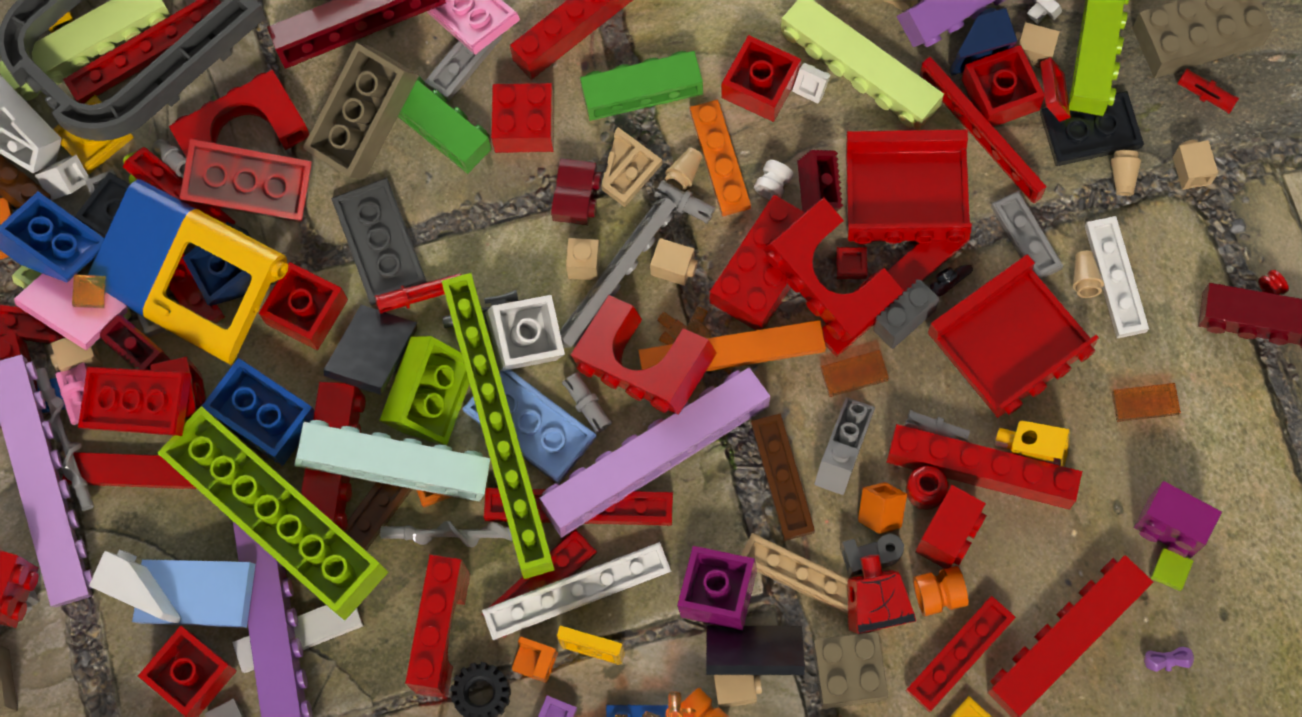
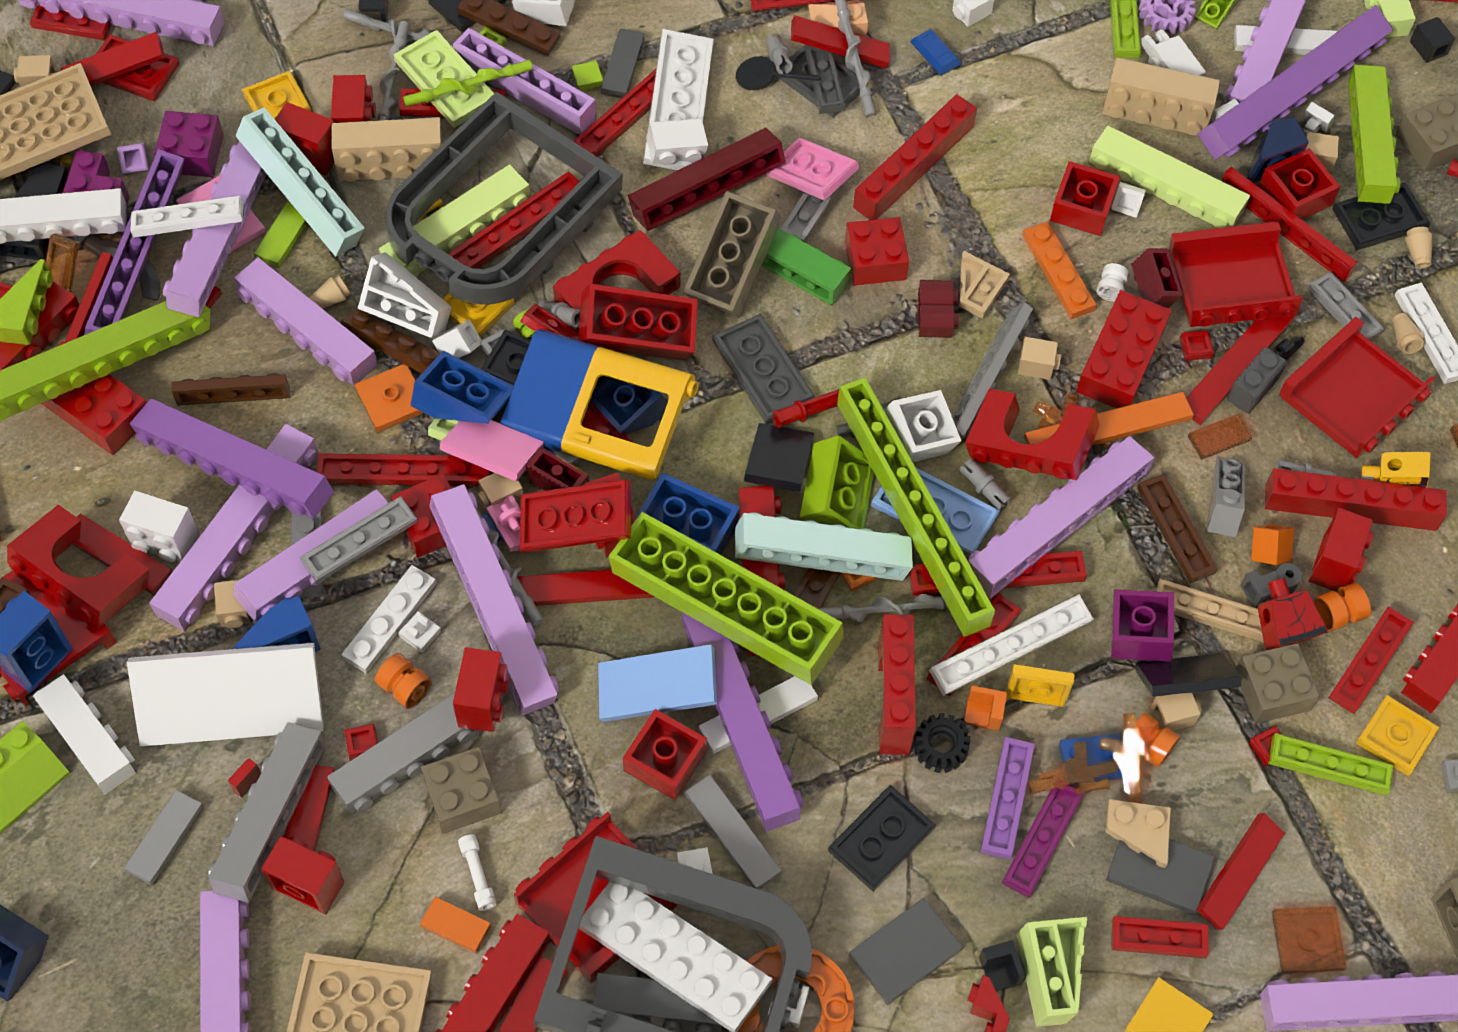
camera: 15 degrees left, 10 degrees down
clear yellow tile [72,275,106,308] -> none
white slope [89,549,181,624] -> none
red brick [258,262,348,351] -> none
tan brick [566,238,601,280] -> none
bright green brick [580,51,703,121] -> none
light grey pin [654,180,716,224] -> none
tan cone [664,148,702,191] -> none
red arch [763,197,904,343] -> none
red head [905,465,949,510] -> none
red tile [1040,57,1070,122] -> none

